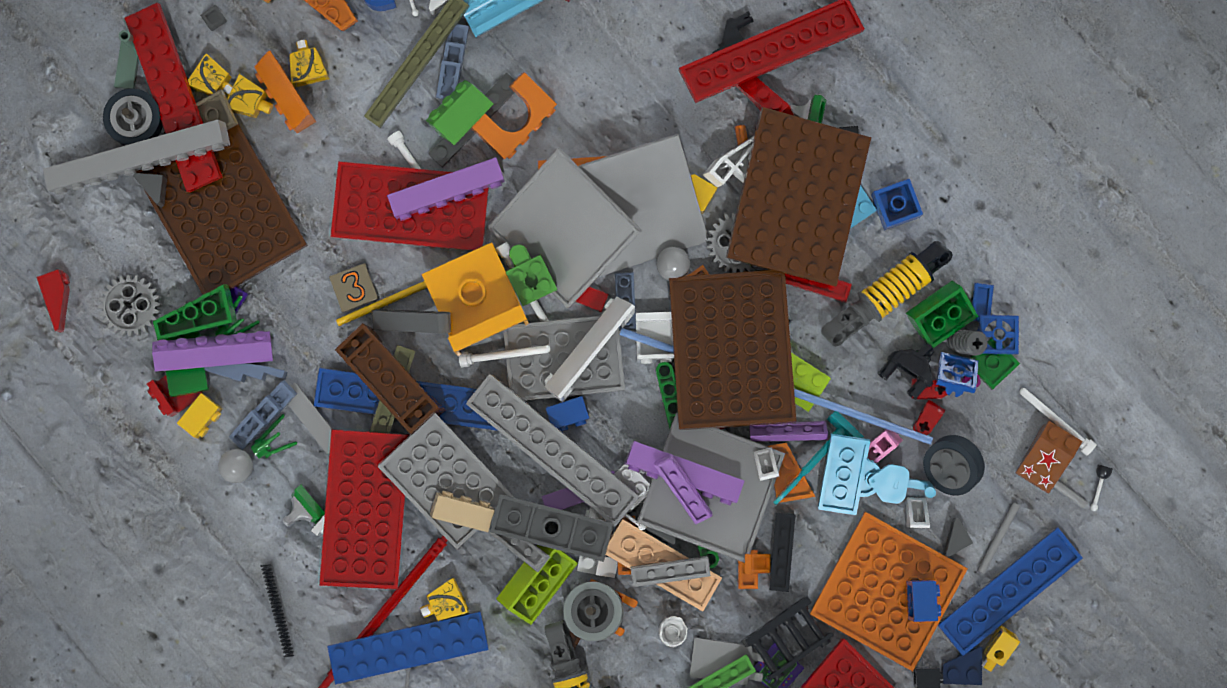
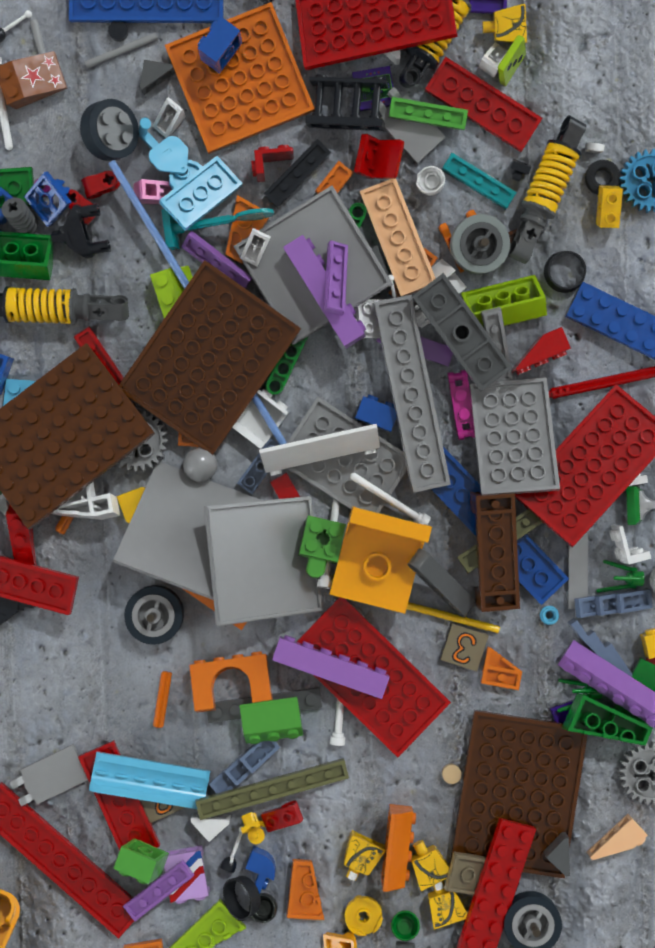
camera: 145 degrees left, 5 degrees up
light grey brick [43,120,230,195] -> none
torso [420,578,469,621] -> none
tan brick [430,491,494,532] -> none
light grey tile [630,556,711,587] -> none
orange tile [745,554,770,574] -> none
none -> black tile [108,21,128,42]
none -> wheel [124,585,184,645]
none -> orange axle [153,671,172,728]
none -> yellow hips [241,812,265,844]
none -> red bracket [251,145,294,182]
none -> red plate [261,800,304,832]
none -> yellow plate [344,895,383,936]
none -> red bracket [354,134,404,179]
none -> green hair [391,910,420,941]
none -> teal tile [441,153,517,210]
none -> tan tile [442,763,461,784]
none -> dark pink plate [447,370,475,440]
none -> orange wing [480,646,522,690]
none -> red slope [511,327,571,375]
none -> medium azure plate [540,606,559,625]
none -> black tyre [544,251,586,293]
none -> light nougat slope [587,814,648,860]
none -> white bracket [609,524,651,564]

